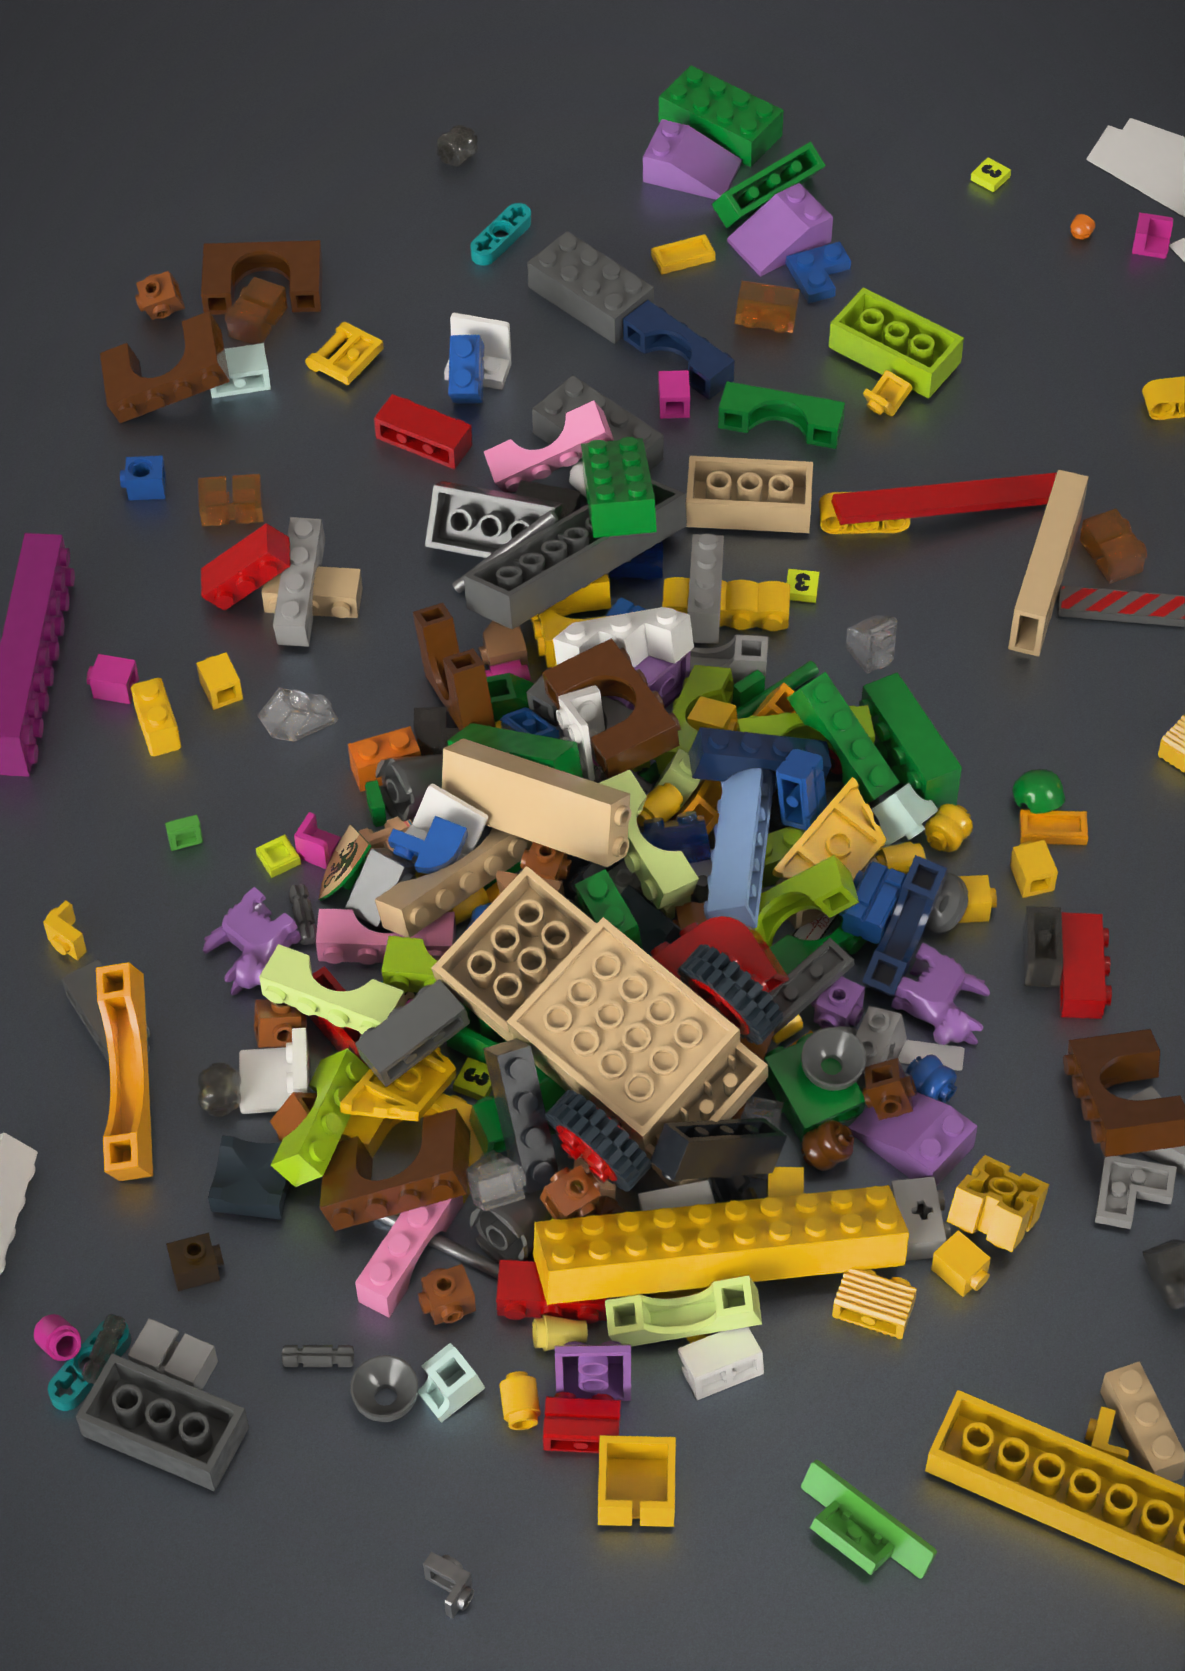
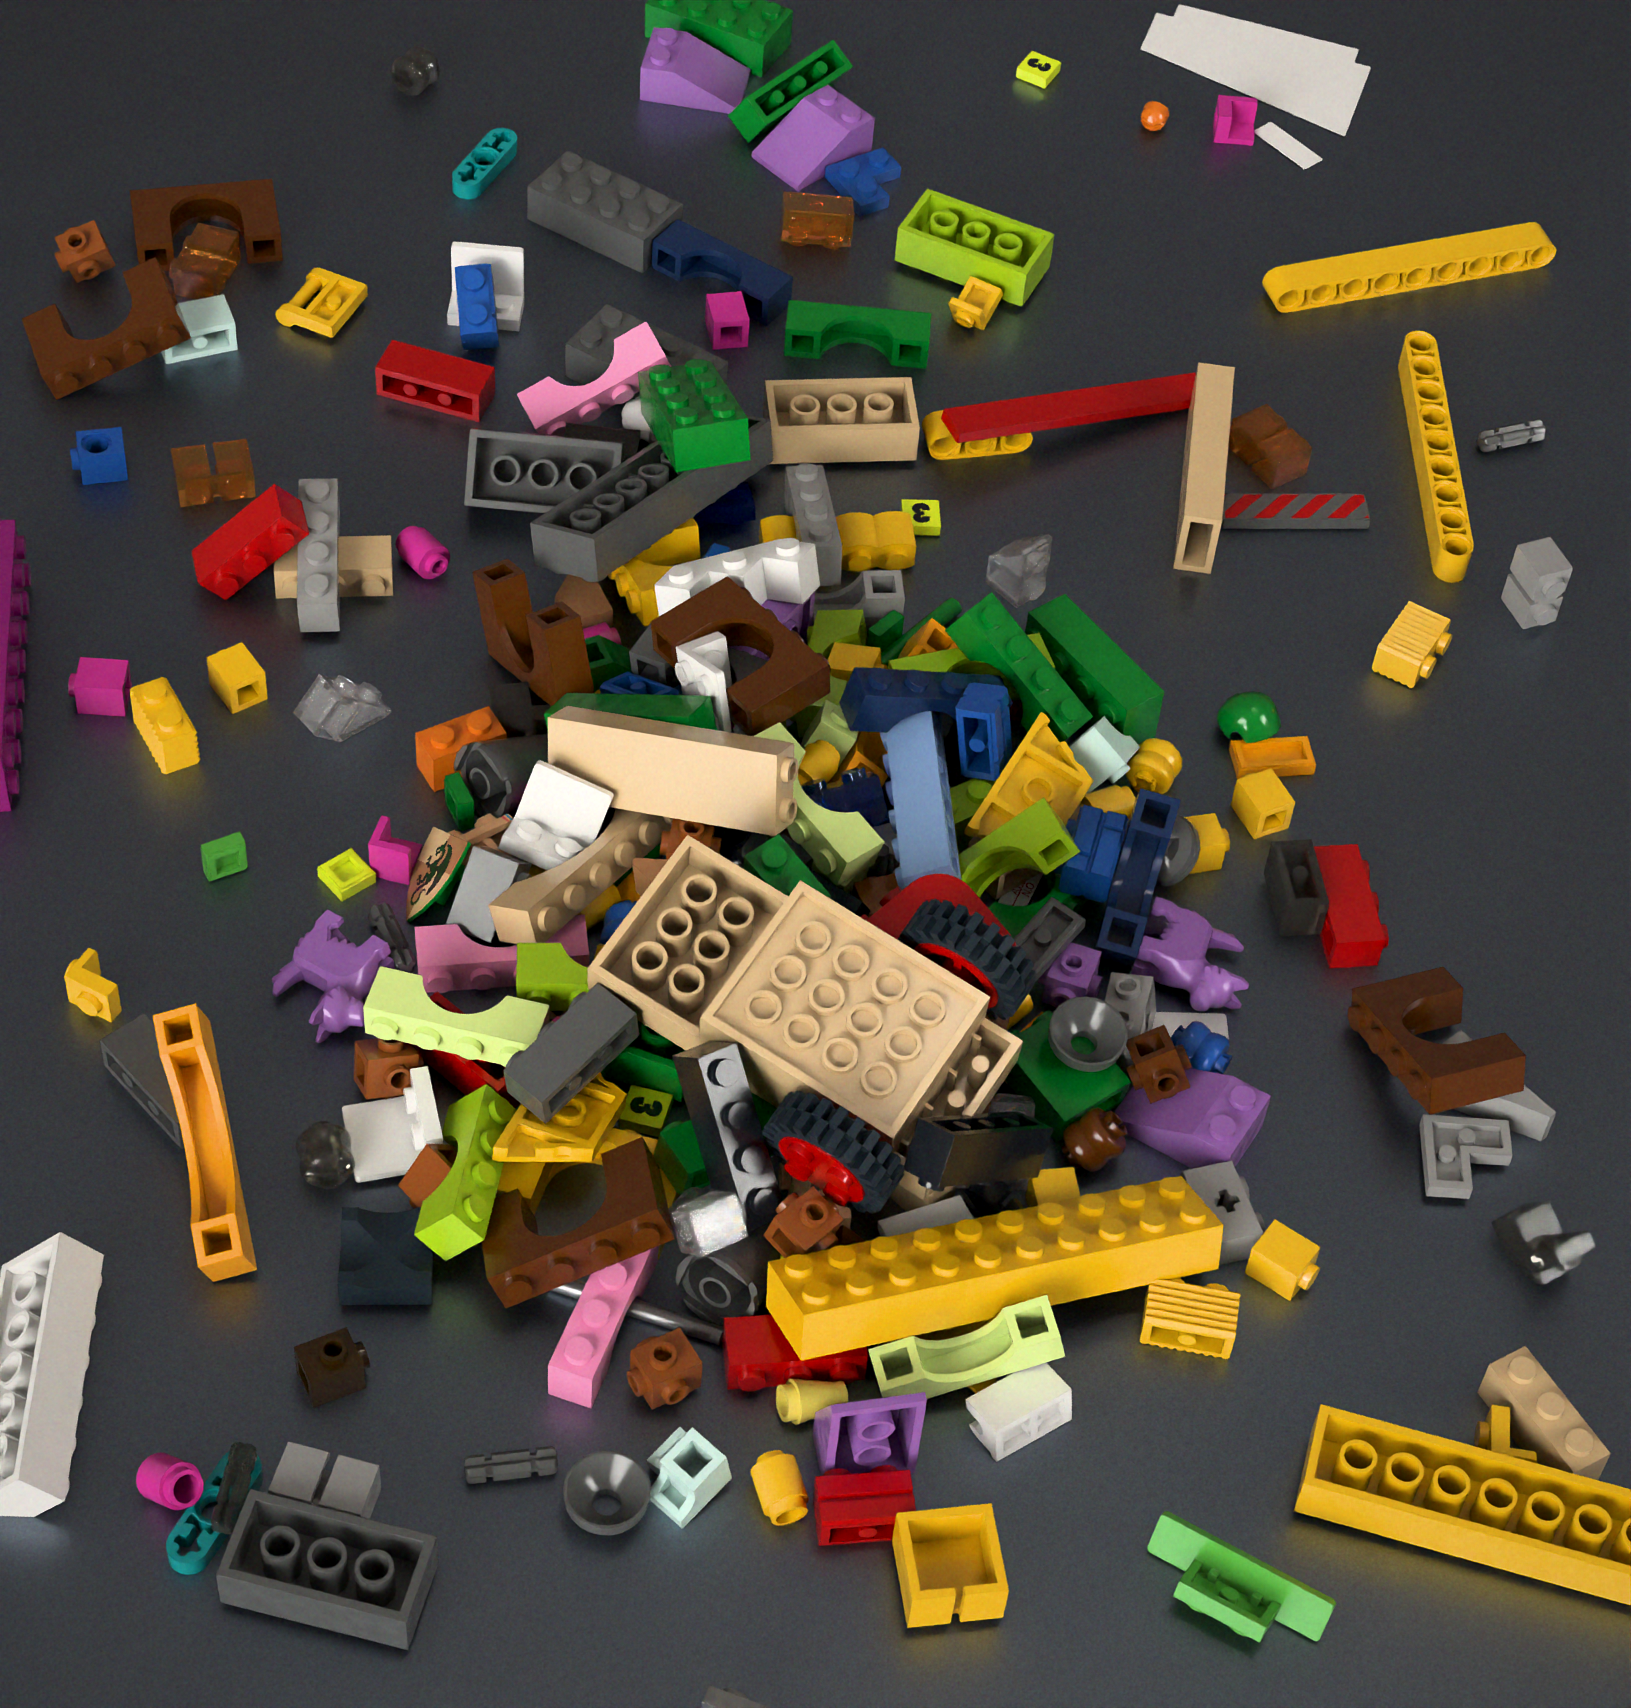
camera: 15 degrees left, 5 degrees down
blue brick [388,816,468,874] -> none
flat silver bar [452,510,558,593] -> none
yellow tile [651,234,716,275] -> none
yellow brick [946,1155,1050,1252] -> none
none -> dark pink brick [396,526,450,579]

